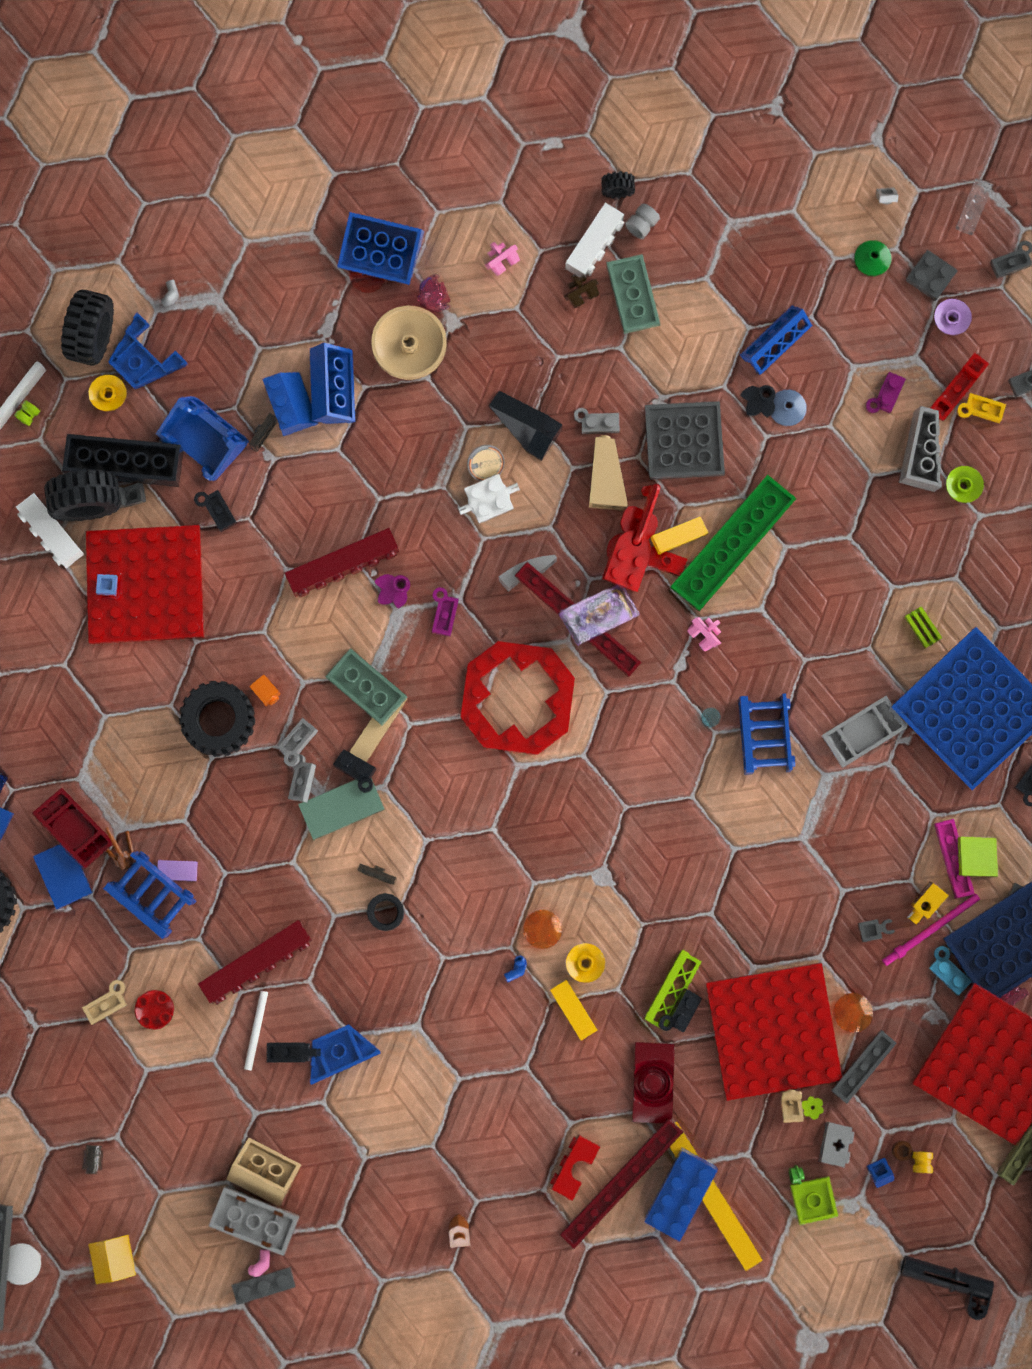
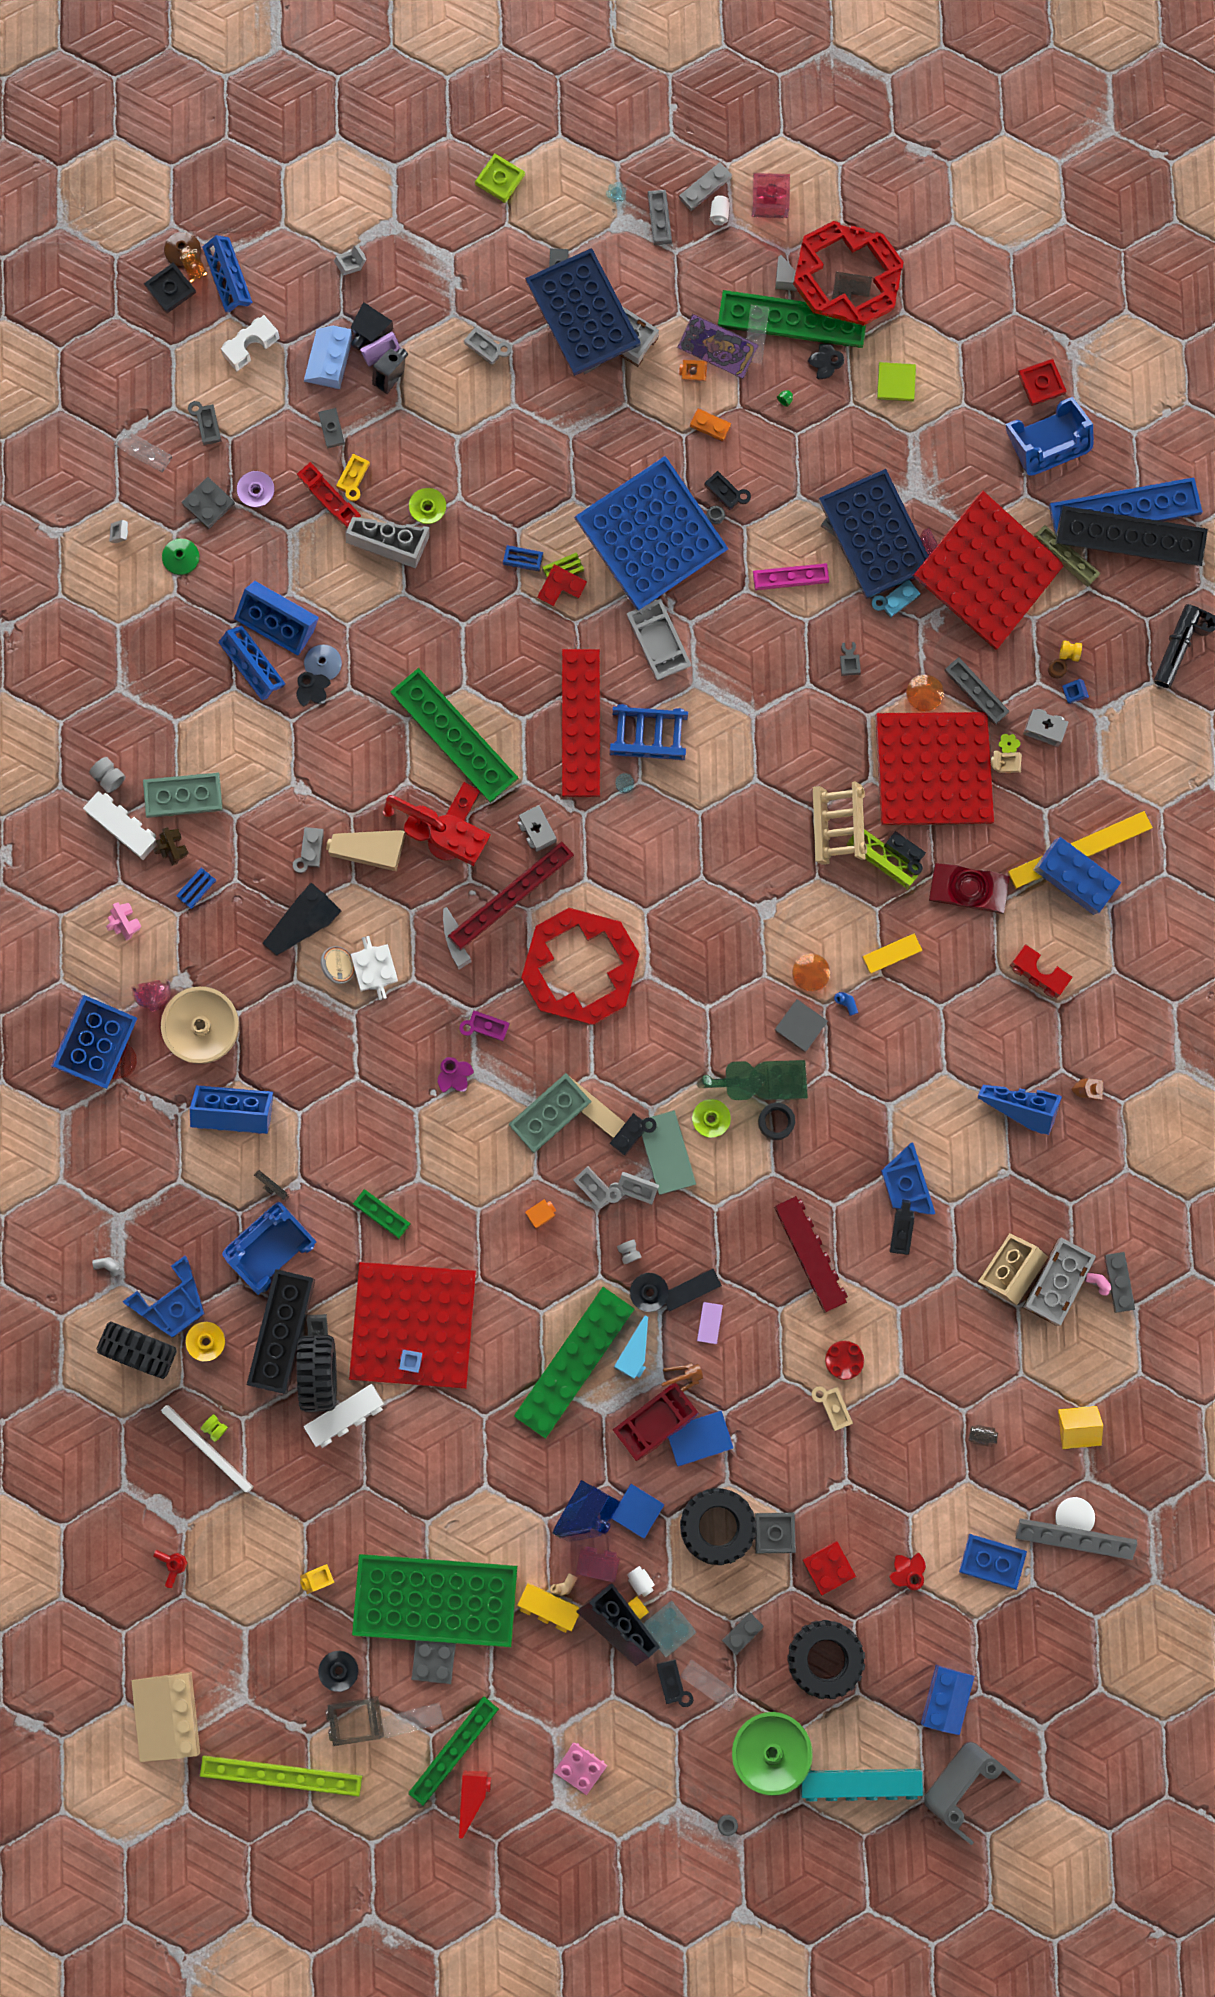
camera: 85 degrees left, 0 degrees up
blue fence [103,851,196,939] -> none
black tyre [179,681,255,757] -> none
black hinge [194,490,237,532] -> none
white bar [244,991,268,1070] -> none
blue slope [262,372,318,437] -> none
dark red brick [284,528,399,597] -> none
clear smoke plate [358,864,397,886] -> none
clear purple tile [558,585,640,646] -> none
dark red tile [560,1118,683,1249] -> none
yellow dish [566,943,605,983] -> none
black tyre [601,171,635,199] -> none
dark grey plate [644,401,725,480] -> none
yellow tile [651,517,708,555] -> none
bright pink hips [687,617,721,651] -> none
bright green plate [789,1165,804,1185] -> none
lime tile [790,1176,838,1225] -> none
magenta hinge [866,372,906,413] -> none
dark pink bar [882,894,980,966] -> none
yellow torso [907,881,949,925] -> none
lime tile [958,837,998,877] -> none
none -> blue tile [176,867,216,909]
none -> blue slope [234,581,319,656]
none -> green tile [353,1189,411,1239]
none -> blue tile [503,545,543,572]
none -> green plate [514,1287,635,1439]
none -> light grey brick [517,805,557,852]
none -> red plate [537,564,587,606]
none -> red plate [562,649,600,797]
none -> medium azure slope [614,1316,648,1380]
none -> light grey wheel [617,1239,642,1265]
none -> black dish [630,1273,669,1312]
none -> black tile [665,1269,722,1312]
none -> lime dish [692,1099,731,1138]
none -> clear green plate [697,1060,808,1100]
none -> dark grey plate [706,506,725,525]
none -> dark grey tile [774,999,828,1053]
none -> tan fence [813,781,867,865]
none -> blue wedge [978,1085,1062,1135]

